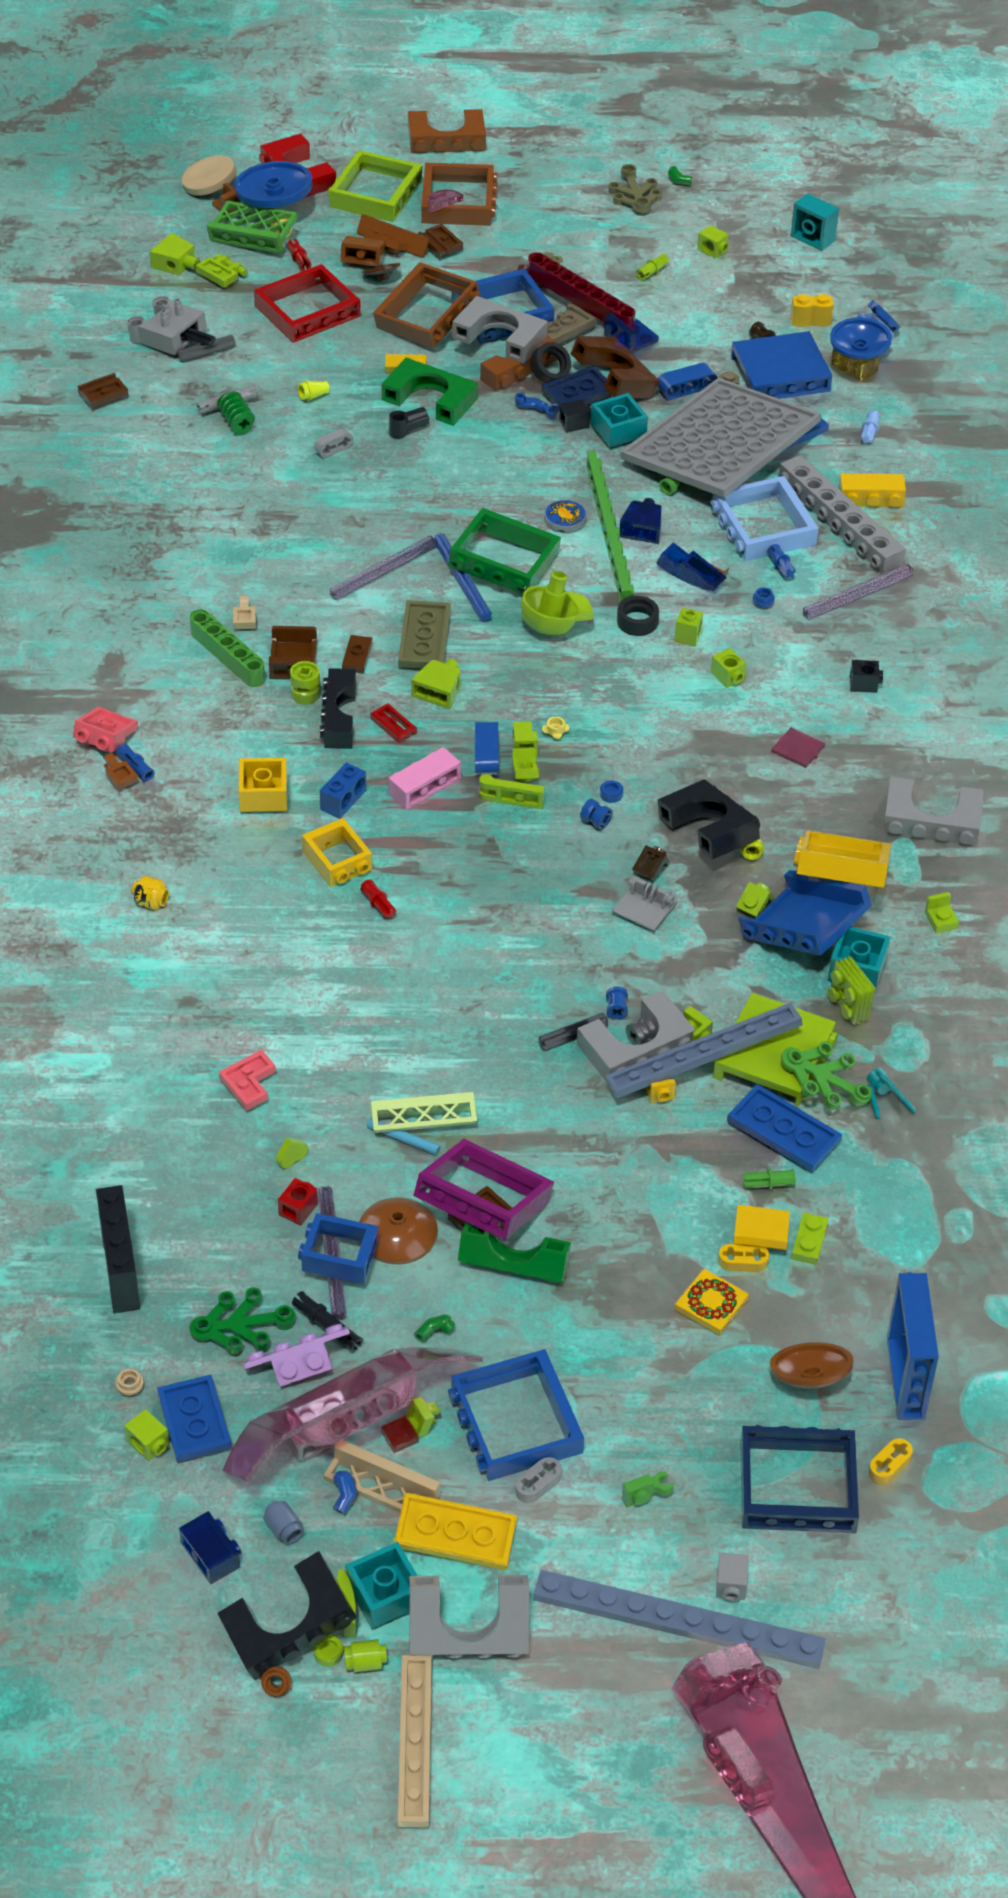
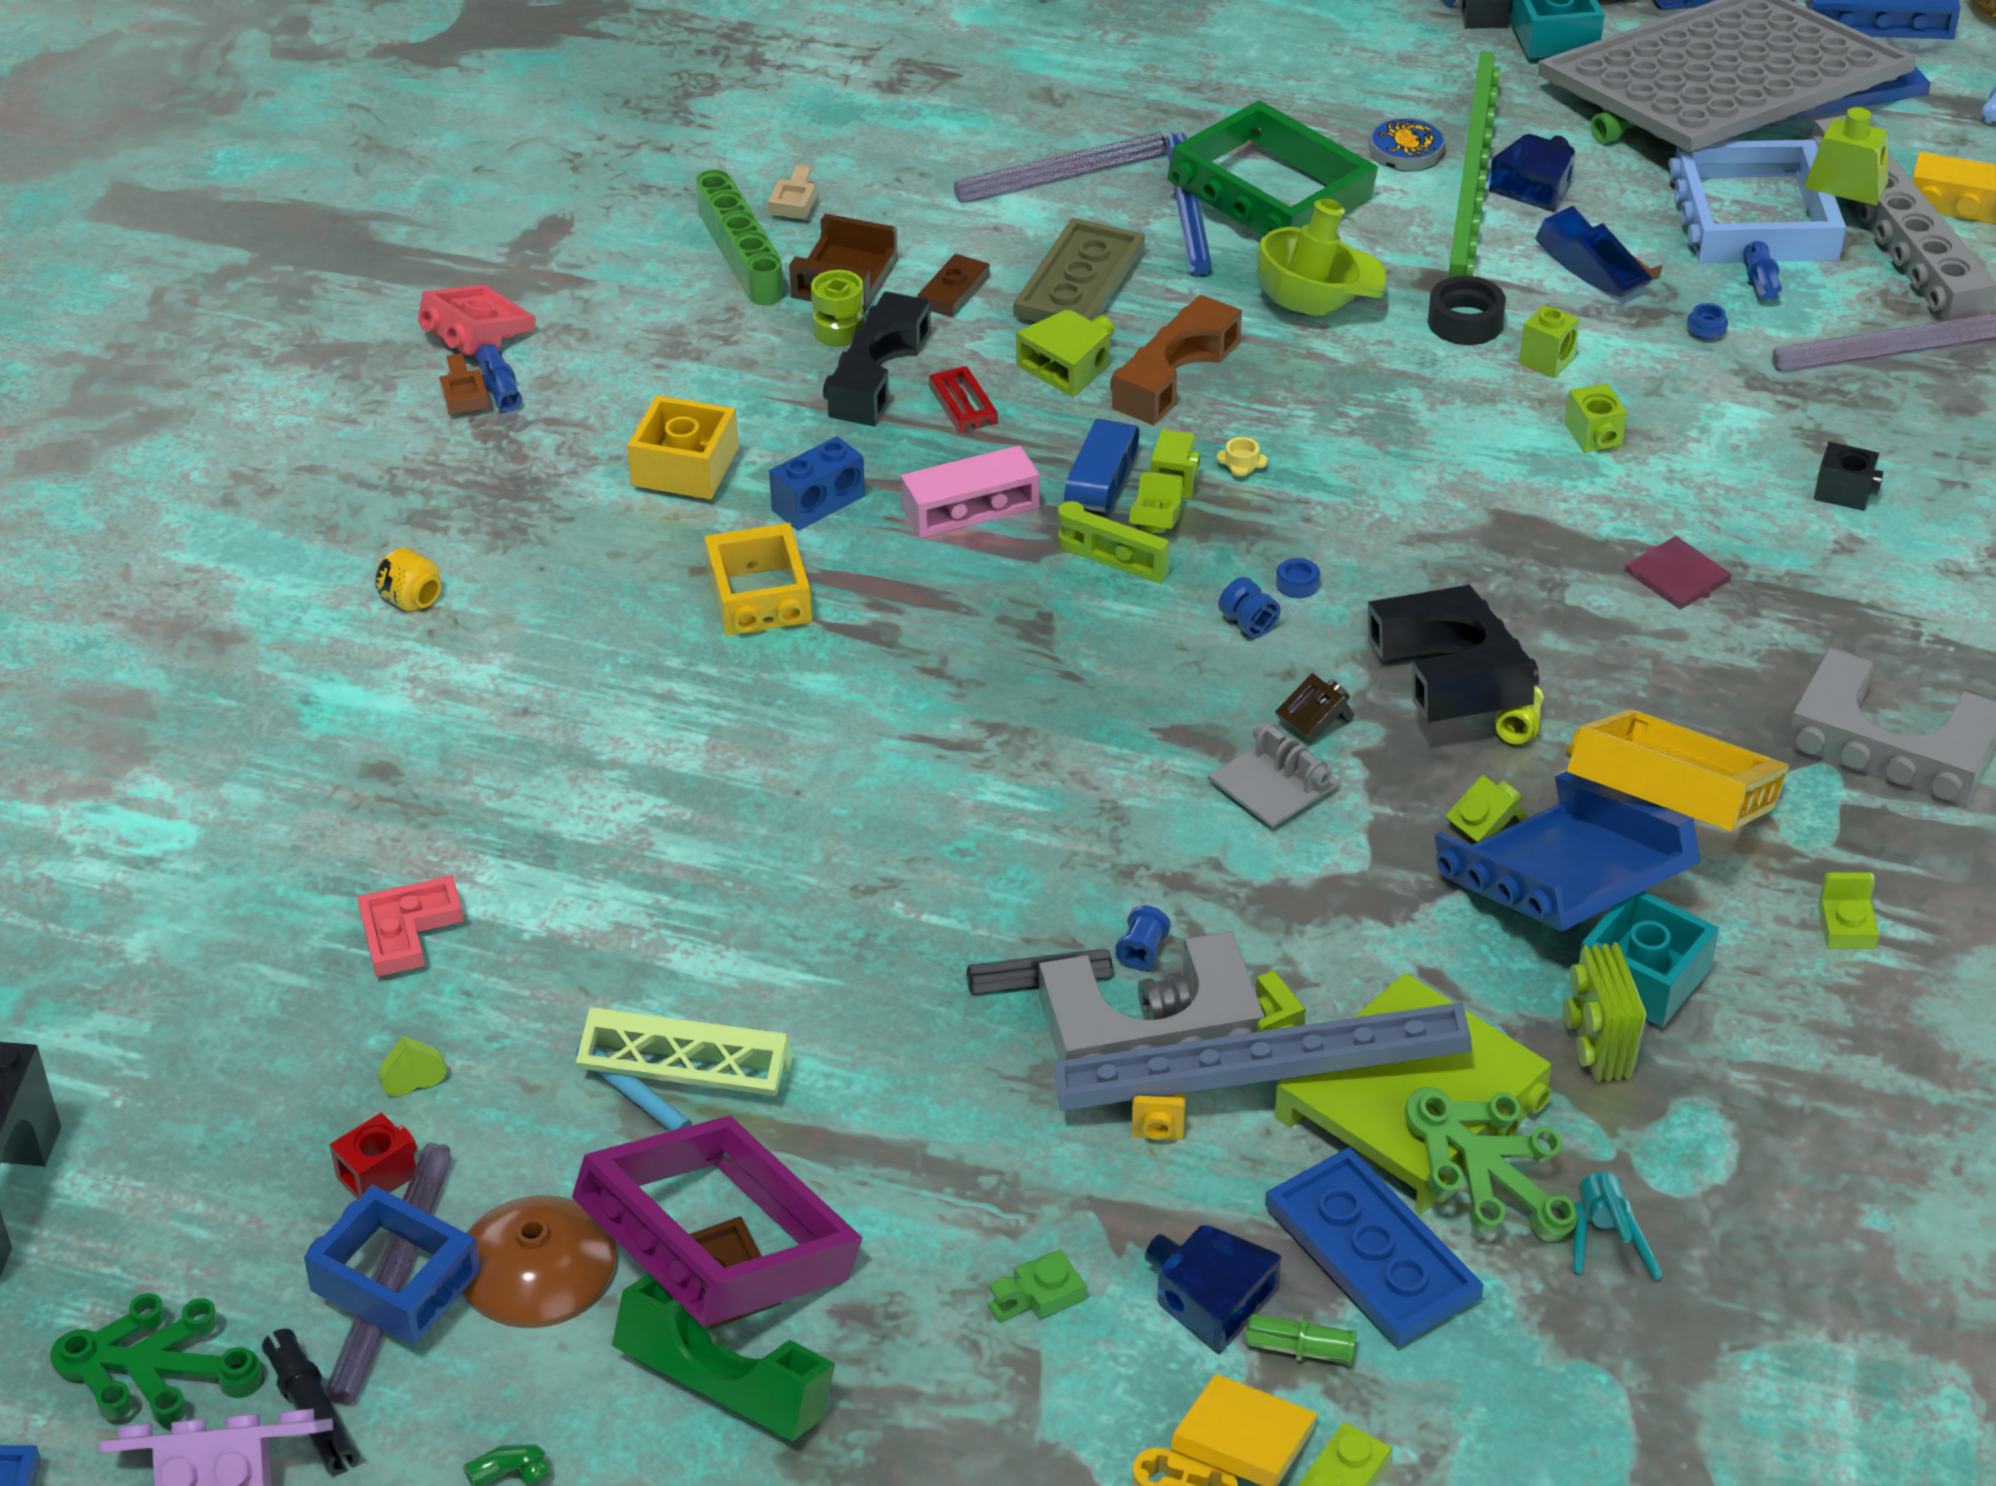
camera: 20 degrees right, 5 degrees down
red axle [360,879,396,919] -> none
none -> bright green plate [988,1249,1087,1322]
none -> dark orange arch [1110,294,1242,426]
none -> clear blue torso [1144,1225,1281,1355]
none -> lime torso [1804,107,1888,206]

